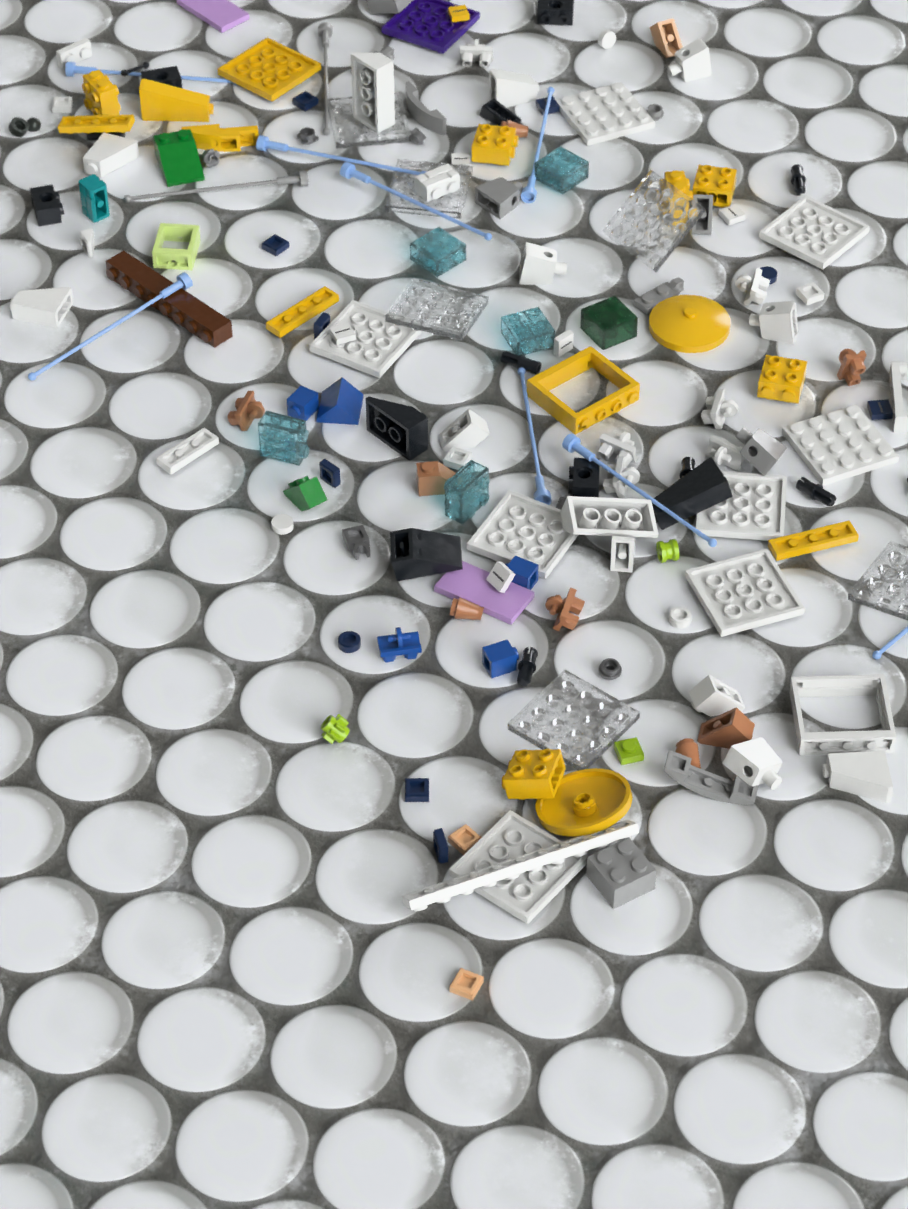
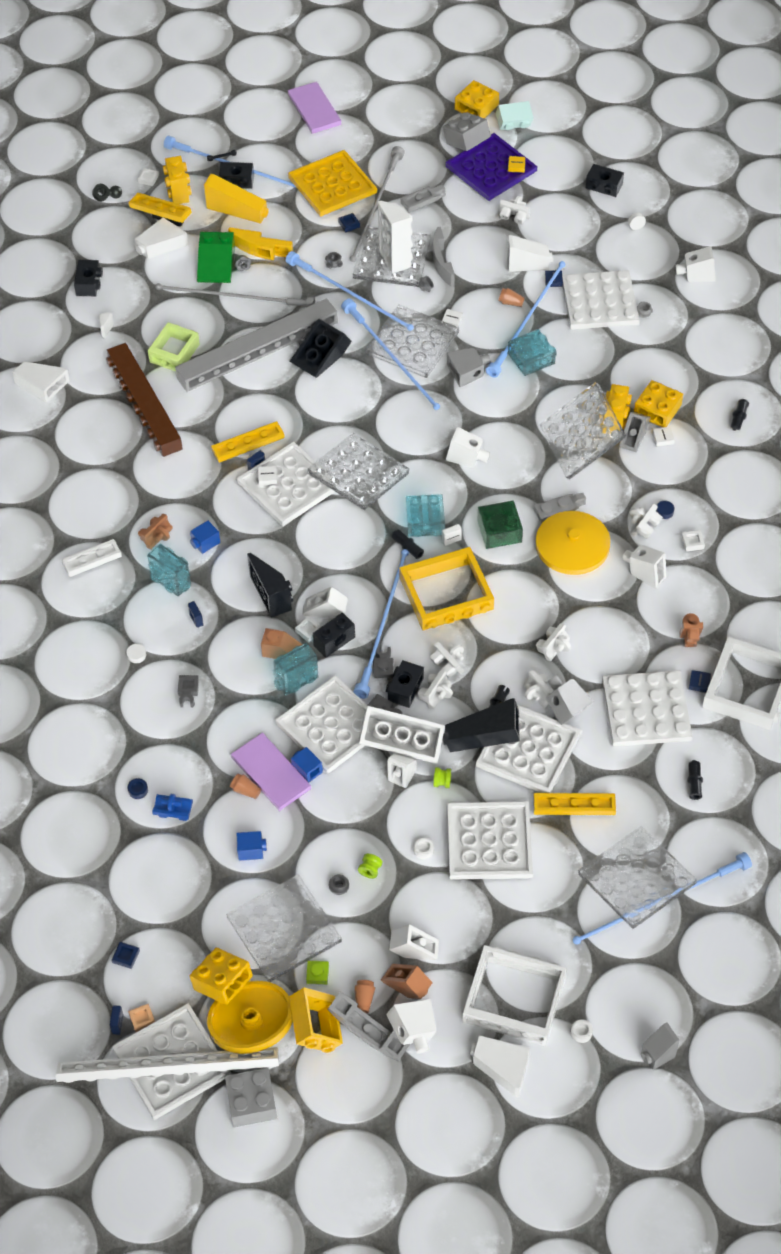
camera: 20 degrees right, 10 degrees up
light blue piece [28,272,193,381] -> none
white plate [56,38,92,70] -> none
teal brick [79,174,110,223] -> none
dark blue tile [261,234,289,256] -> none
green slope [283,476,328,512] -> none
blue slope [316,377,364,425] -> none
lime gear [320,714,350,744] -> none
black slope [390,528,463,581] -> none
clear light blue brick [410,227,466,277] -> none
white brick [415,164,460,202] -> none
light nougat tile [450,968,484,1001] -> none
yellow brick [472,124,519,166] -> none
black slope [480,99,522,126] -> none
white tile [486,561,516,593] -> none
black axle [517,647,538,687] -> none
nougat hips [545,587,585,631] -> none
light blue piece [562,434,717,547] -> none
light nougat slope [650,18,682,58] -> none
yellow brick [757,355,807,404] -> none
white plate [759,195,870,270] -> none
black axle [796,477,836,506] -> none
none -> light grey brick [175,298,338,392]
none -> yellow window [289,987,343,1053]
none -> black slope [290,318,352,378]
none -> black brick [313,612,355,658]
none -> lime wheel [358,853,383,879]
none -> flat silver plate [374,647,393,678]

